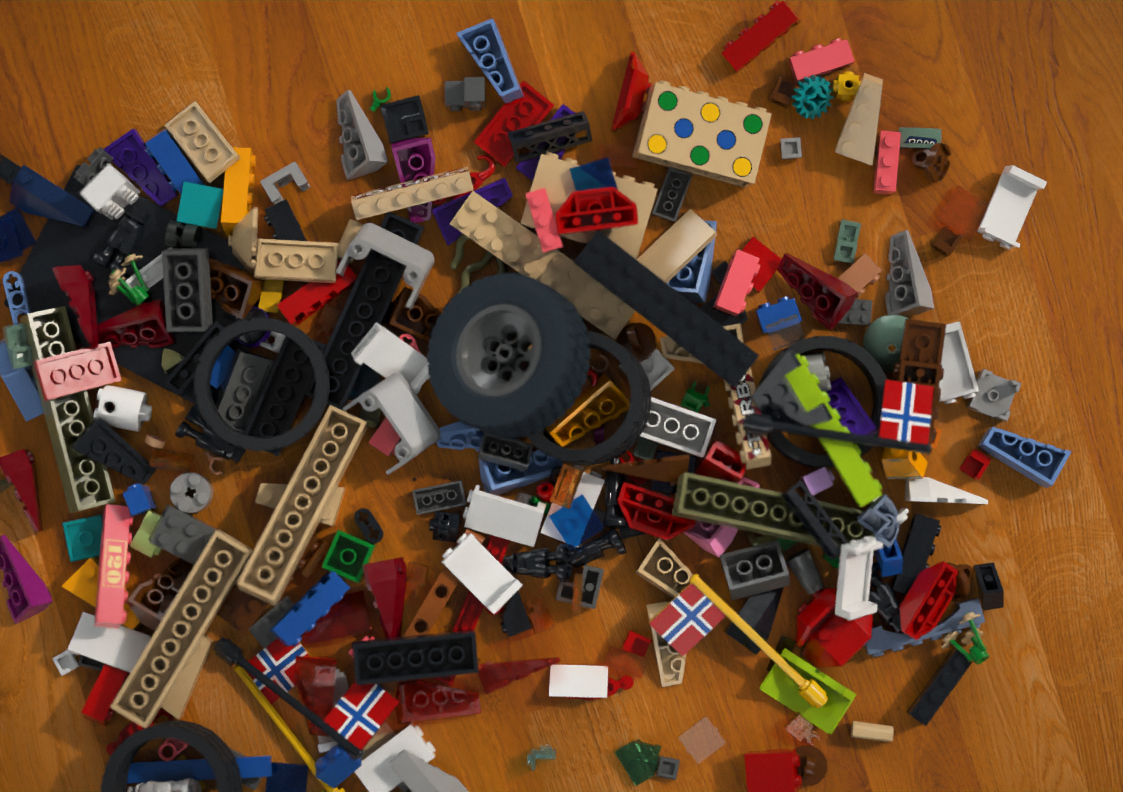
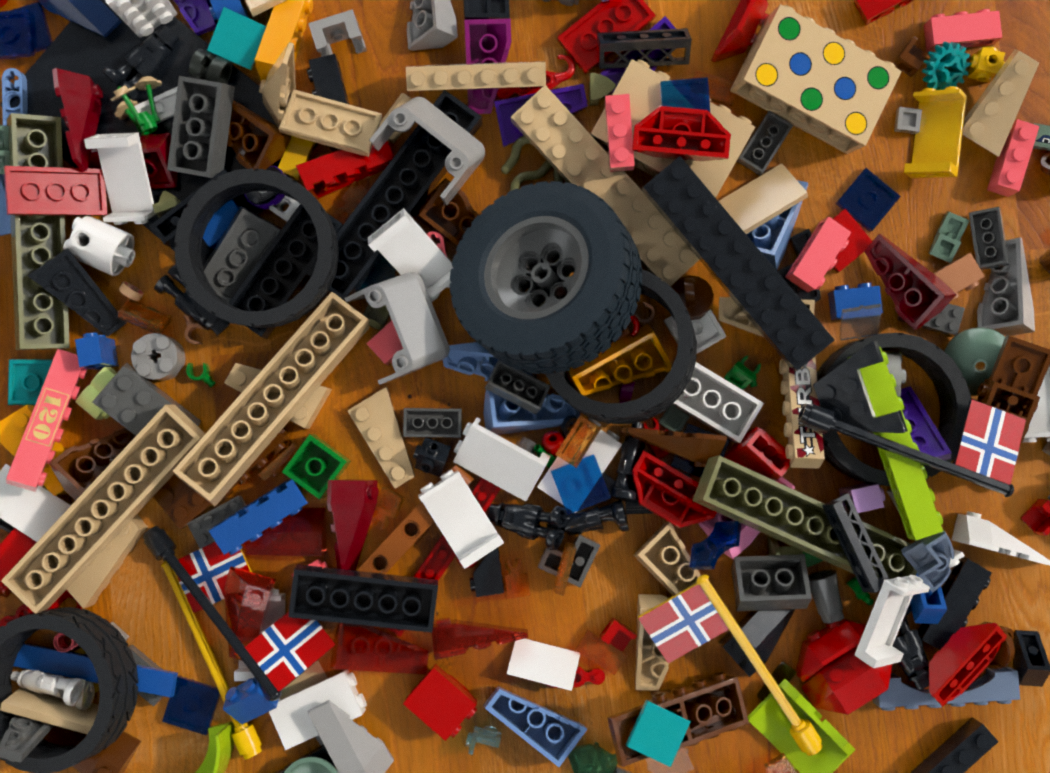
camera: 20 degrees right, 0 degrees up
black beam [354,508,384,543] -> none
light orange torso [882,448,928,479] -> none
plant [941,612,990,665] -> none
none -> white panel [84,132,156,225]
none -> green piece [186,363,216,388]
none -> tan wing [348,387,415,489]
none -> red brick [403,663,477,741]
none -> medium blue wedge [484,686,587,767]
none -> olive tile [589,73,616,106]
none -> reddish brown wedge [607,672,749,767]
none -> teal tile [626,700,691,767]
none -> clear blue tile [689,521,741,570]
none -> clear blue tile [835,168,901,232]
none -> yellow panel [904,86,967,178]
none -> dark grey piece [969,207,1010,270]

